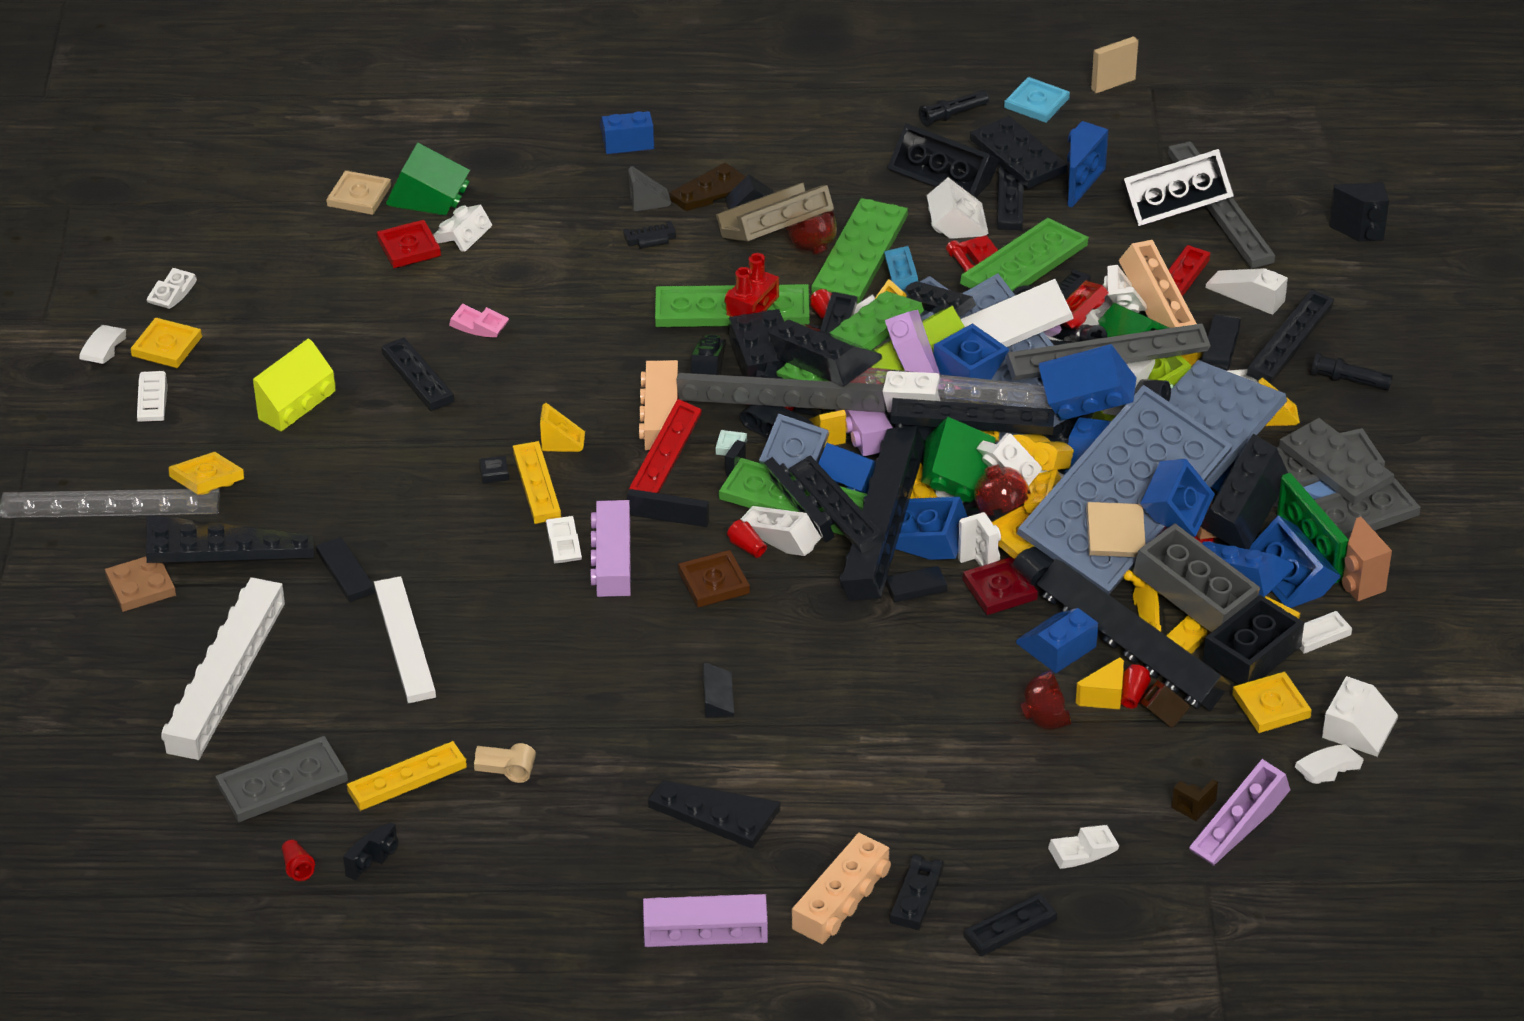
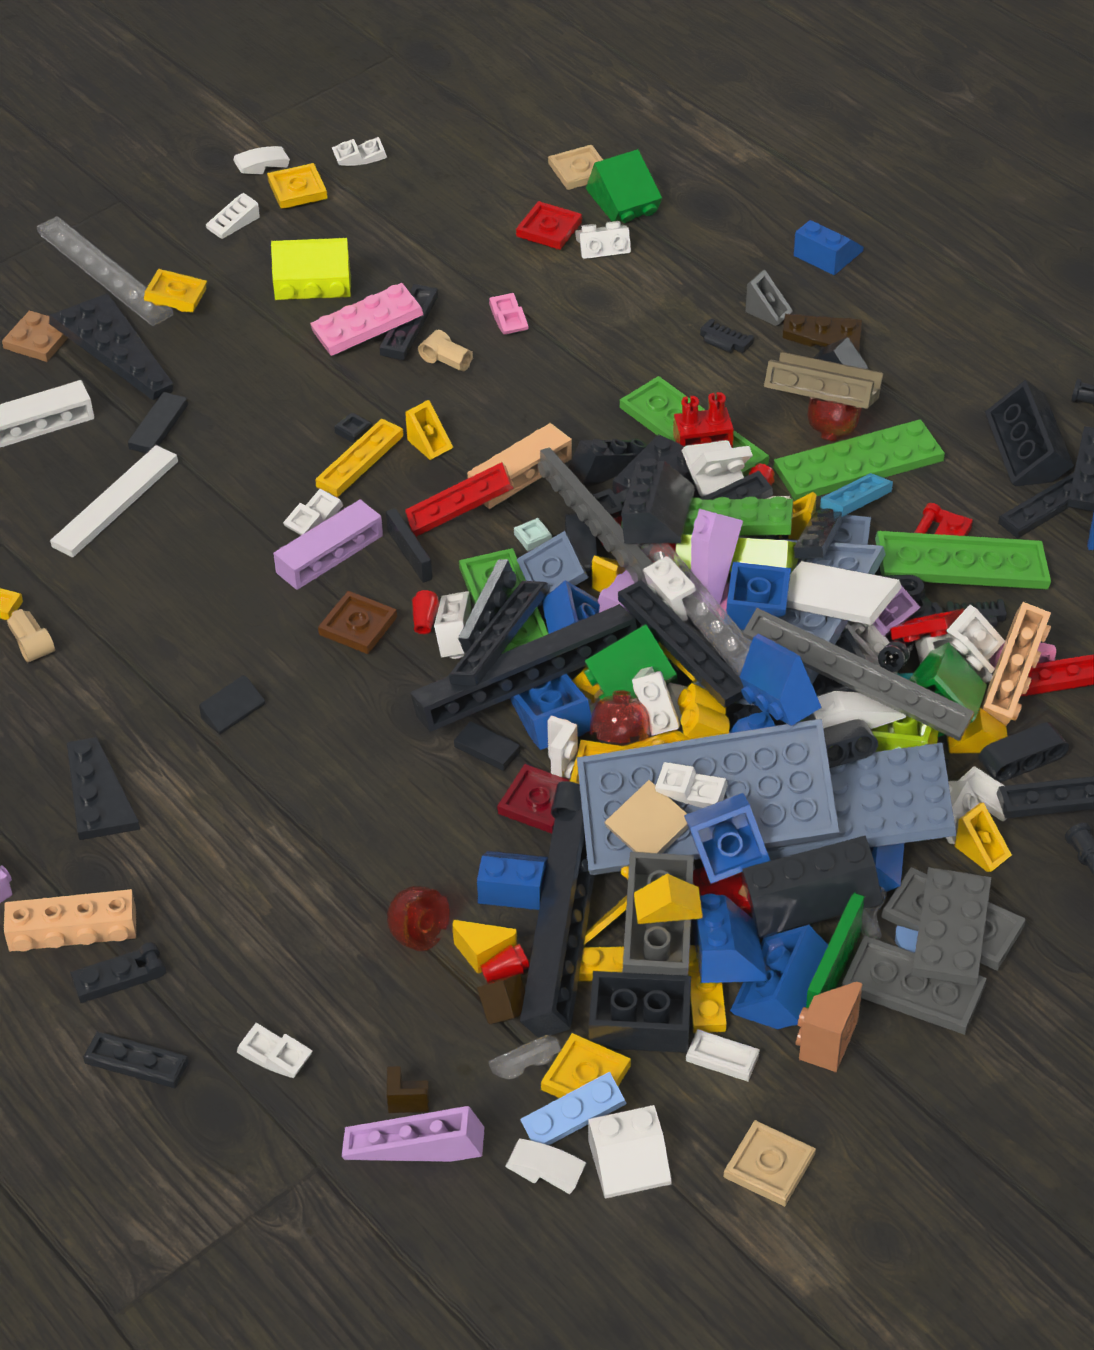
camera: 50 degrees right, 5 degrees up
black tile [725,440,746,477] -> none
white slope [927,178,988,239] -> none
none -> bright pink plate [310,283,423,356]
none -> tan piece [418,330,473,371]
none -> clear plate [488,1035,562,1079]
none -> light blue plate [520,1072,626,1145]
none -> yellow slope [634,874,703,924]
none -> white slope [655,762,728,808]
none -> white bracket [682,440,753,497]
none -> tan tile [724,1120,816,1207]

